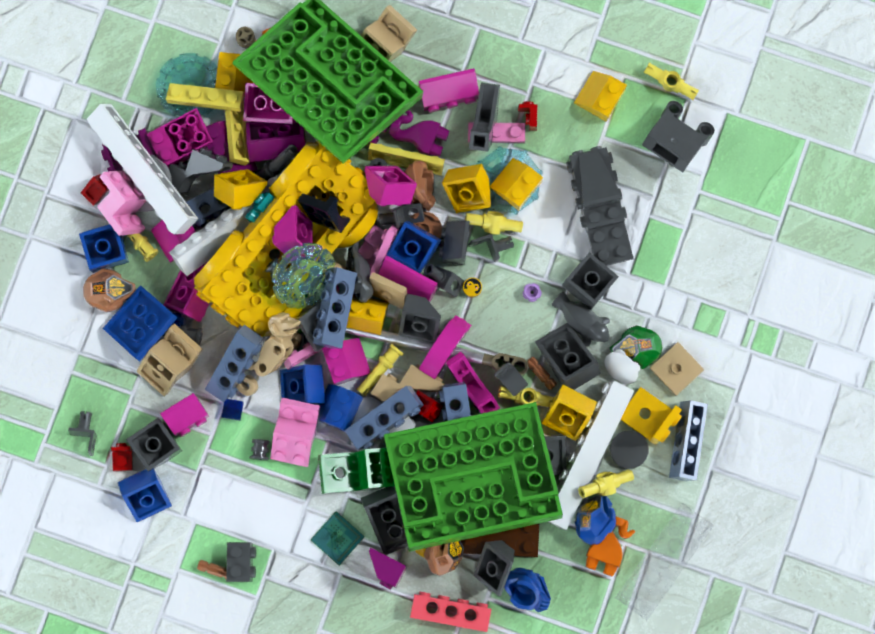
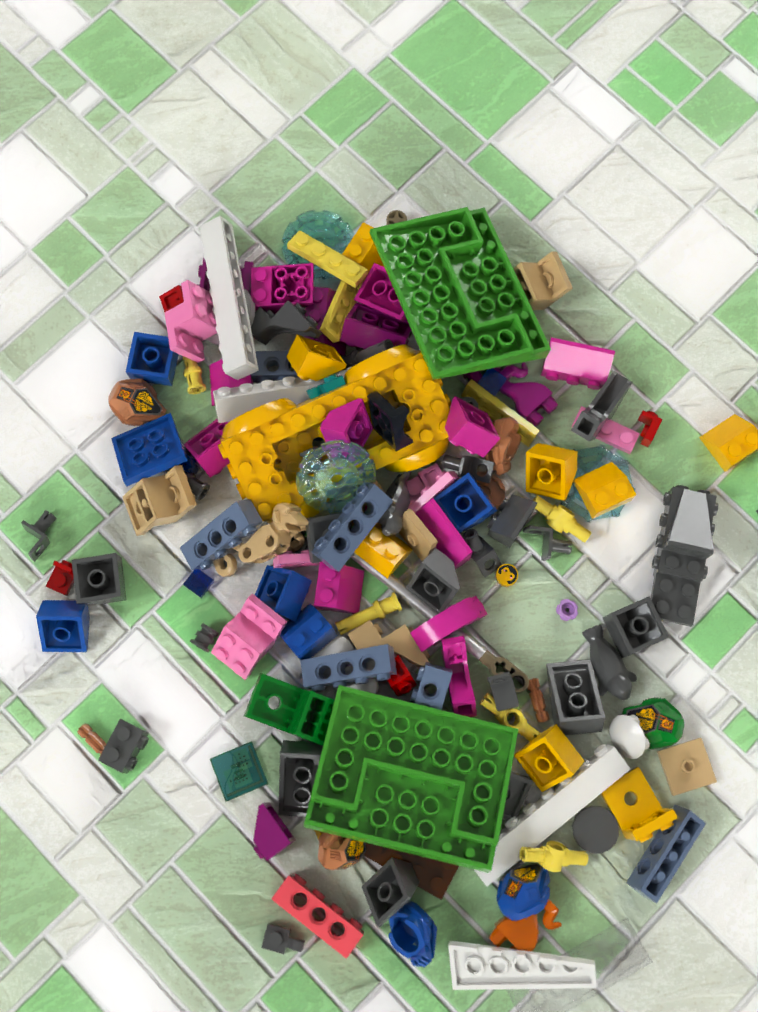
camera: 25 degrees right, 5 degrees down
dark pink slope [160,393,209,437] -> none
none -> white wing [448,941,597,990]
none -> clear blue plate [477,368,508,396]

